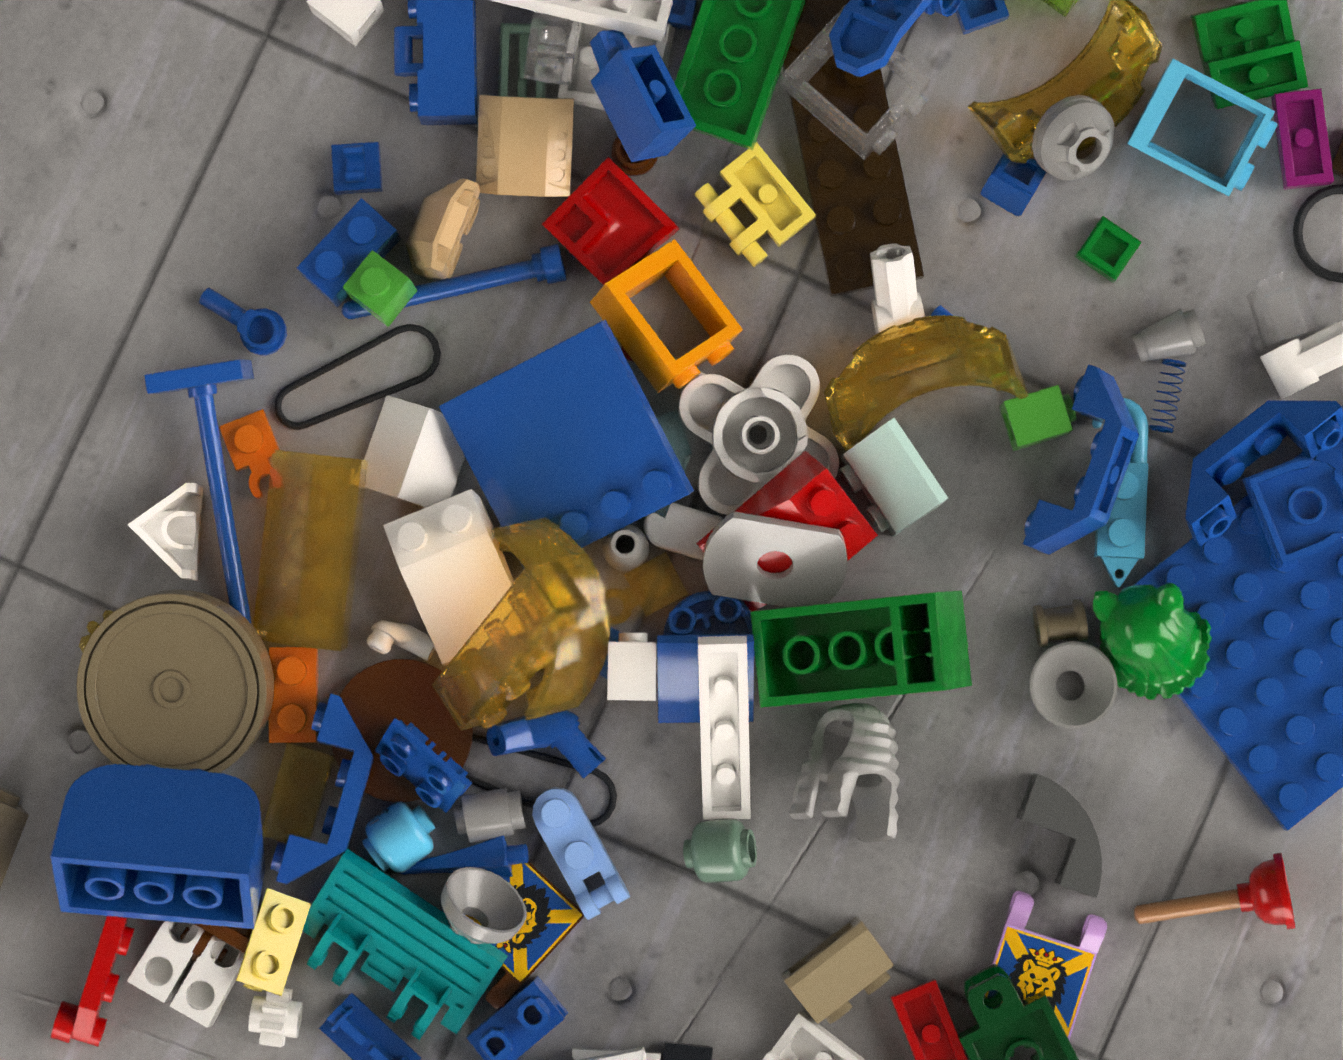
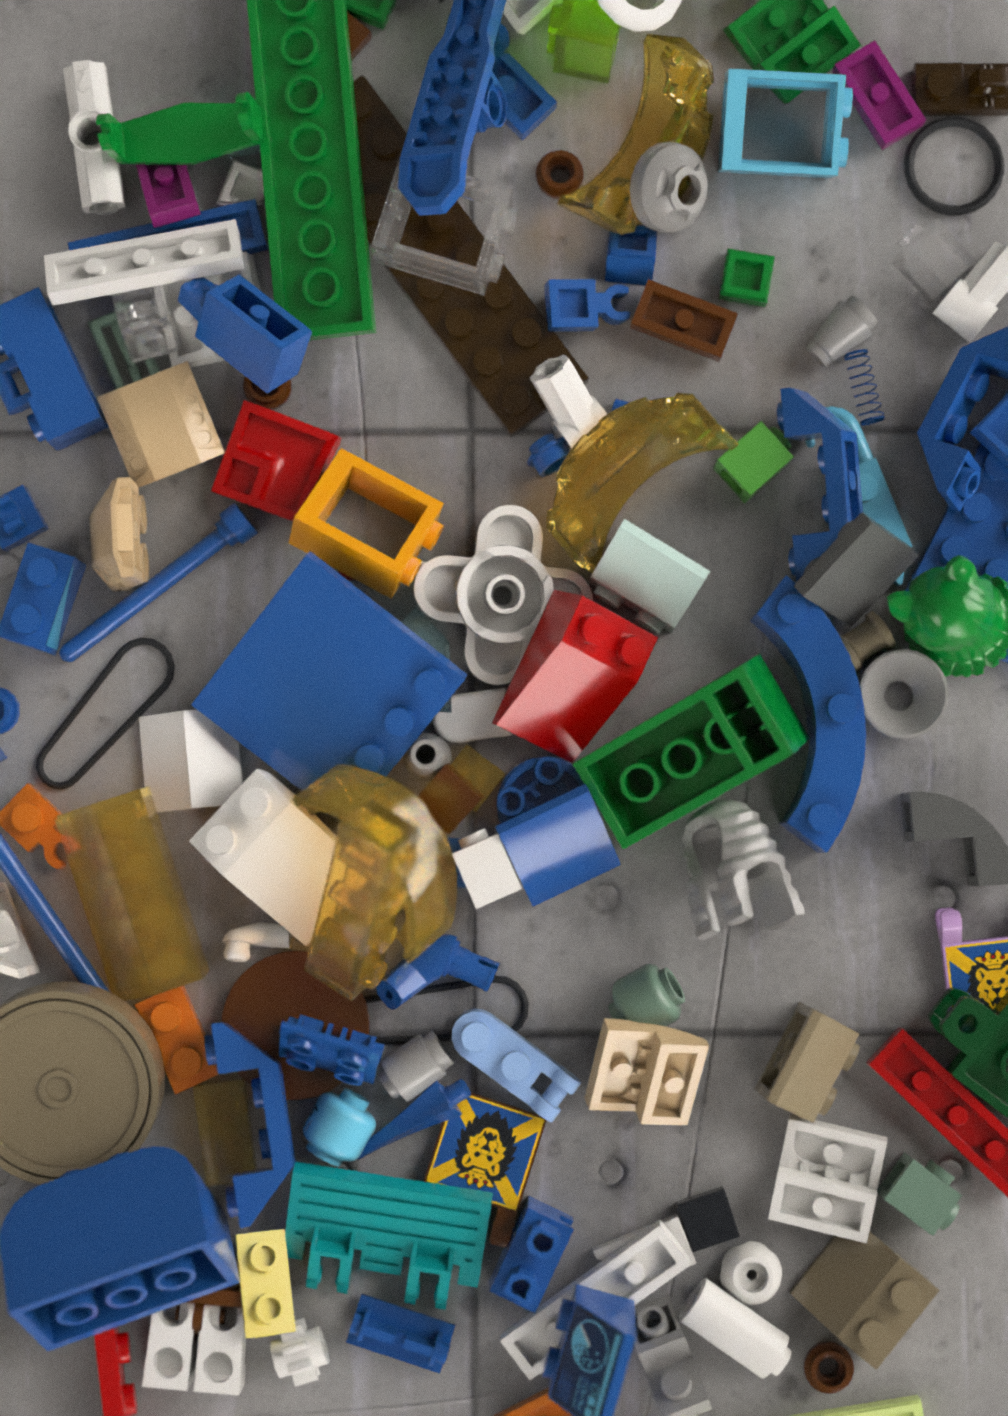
camera: 25 degrees left, 0 degrees up
bright green brick [342,250,418,327] -> none
light grey piece [441,867,527,944] -> none
light yellow plate [694,142,816,267] -> none
white plate [698,636,751,820] -> none
light grey piece [703,511,847,607] -> none
none -> reddish brown tile [413,763,484,834]
none -> blue plate [527,433,573,477]
none -> reddish brown plate [536,150,584,199]
none -> blue plate [544,279,631,332]
none -> tan slope [585,1018,709,1125]
none -> reddish brown plate [630,279,738,362]
none -> blue brick [750,575,866,853]
none -> dark grey tile [794,512,919,627]

